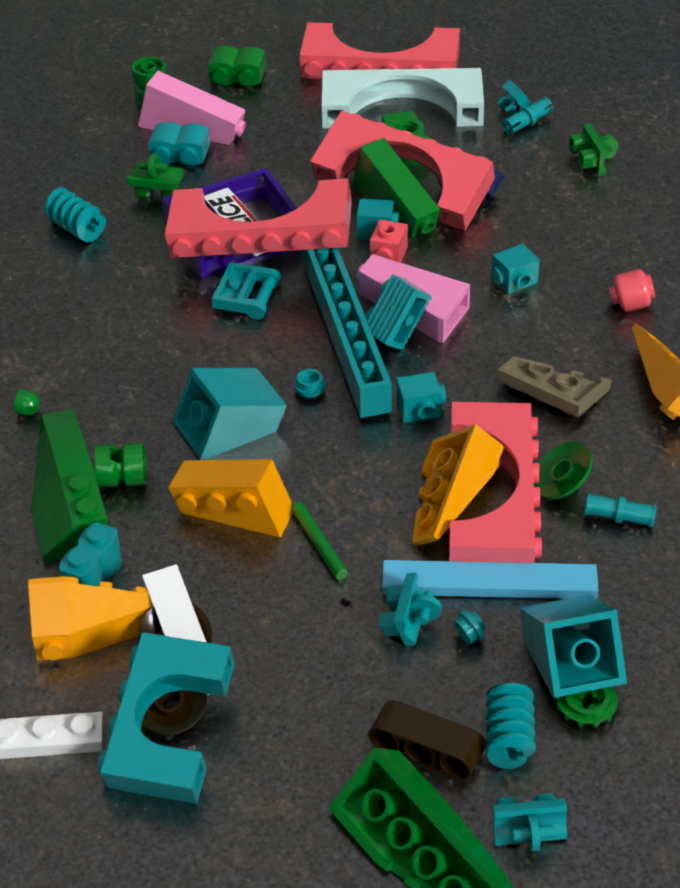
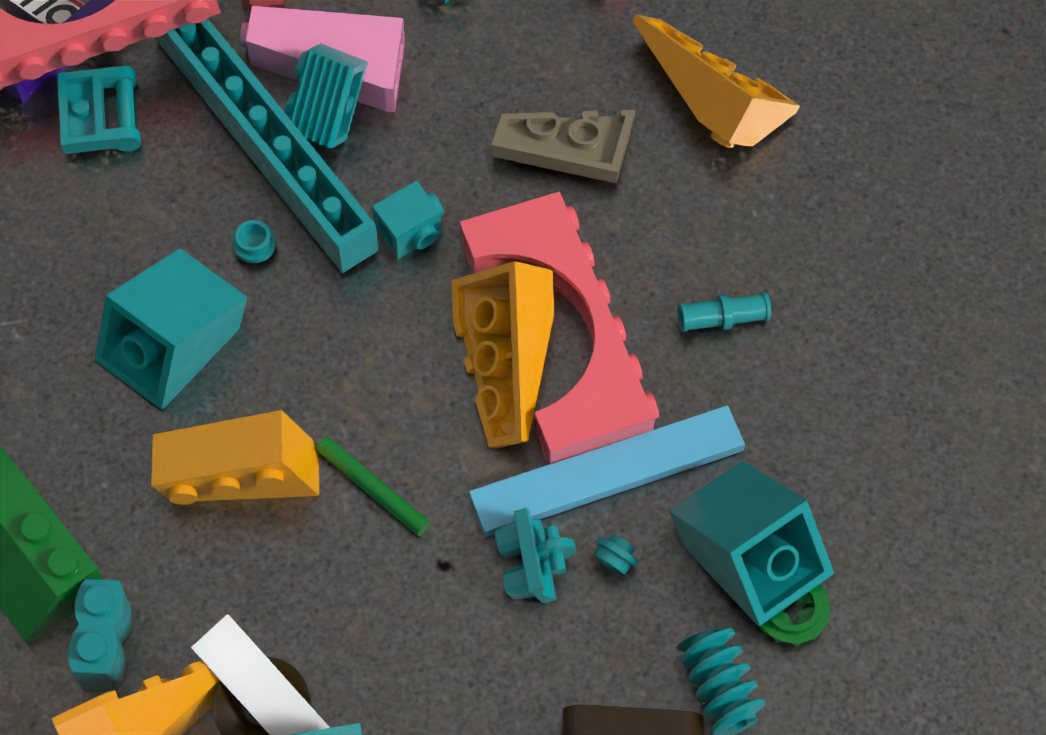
camera: 25 degrees left, 20 degrees up
green wheel [95,442,147,488] -> none
green dish [534,441,593,500] -> none

